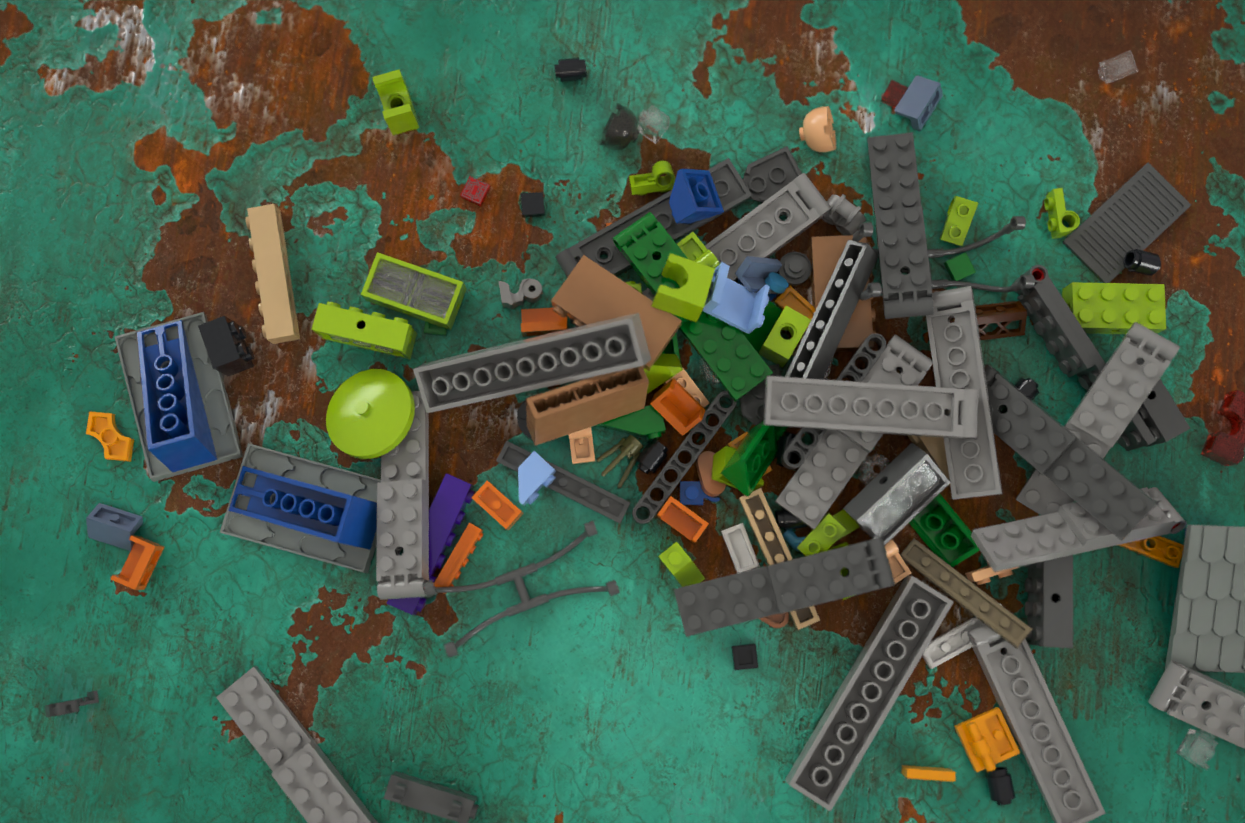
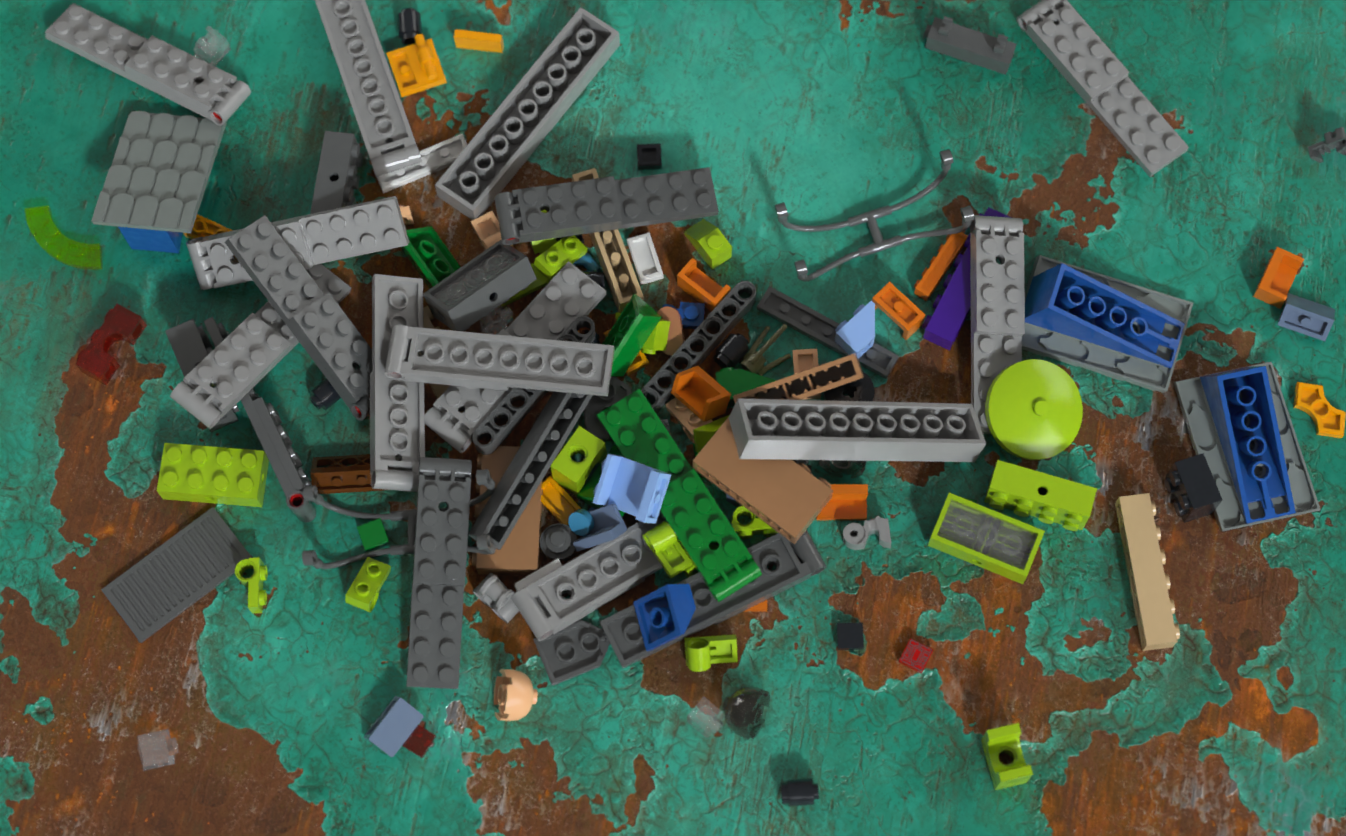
camera: 175 degrees left, 10 degrees down
lime piece [651,253,715,322] -> none
dark tan tile [900,538,1032,649] -> none
black brick [1123,249,1161,276] -> none
none -> white tile [514,559,563,592]

